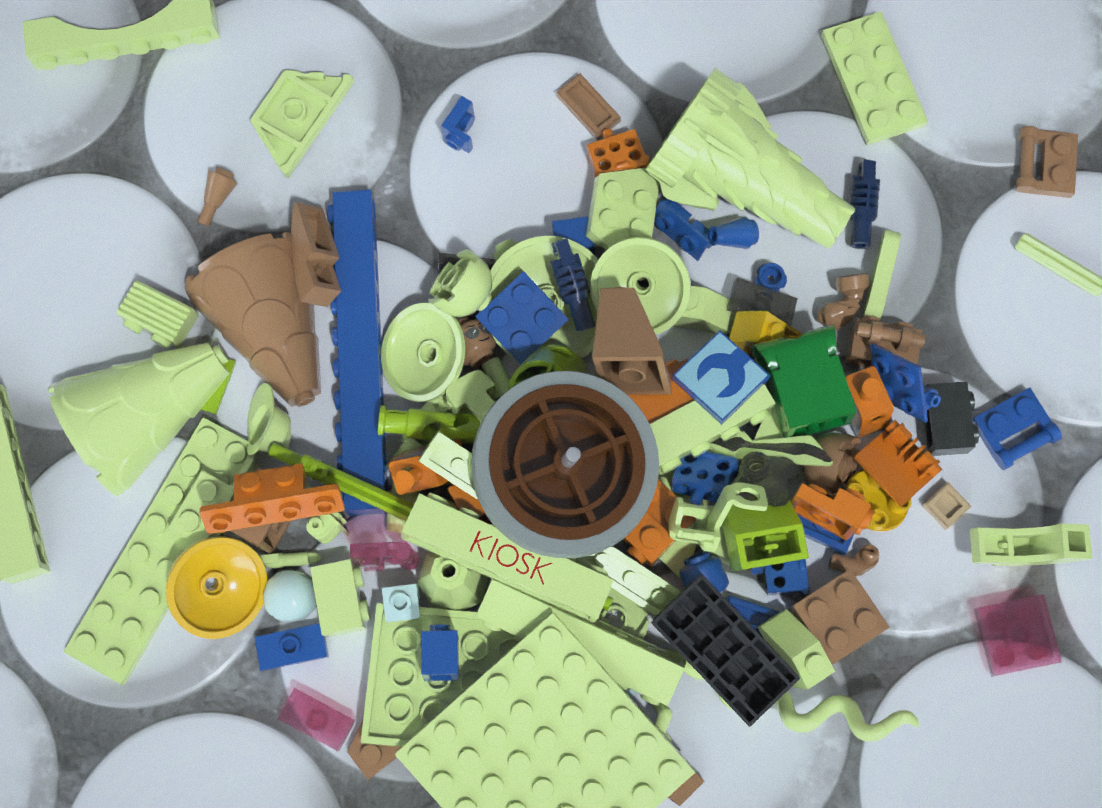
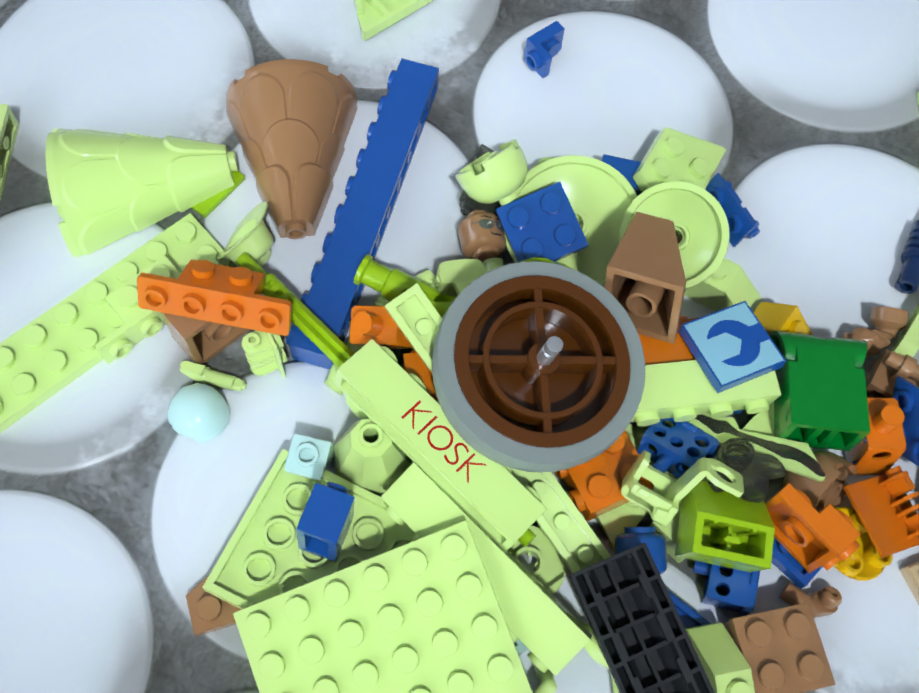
camera: 10 degrees right, 10 degrees down
yellowish green brick [117,280,199,349] -> none
yellow dish [166,536,268,639] -> none
medium nougat cone [197,167,238,227] -> none
blue plate [255,623,329,671] -> none
clear pink plate [277,688,356,751] -> none
medium nougat slope [291,202,341,307] -> none
yellowish green piece [310,559,371,638] -> none
clear pink plate [350,542,420,572] -> none
yellowish green dish [381,303,465,402] -> none
dark blue hinge [550,239,596,332] -> none
medium nougat tile [556,73,621,140] -> none
orange piece [587,129,650,178] -> none
yellowish green cone [645,68,855,249] -> none
blue cone [708,217,759,249] -> none
clear smoke plate [727,278,798,326] -> none
blue plate [755,263,787,294] -> none

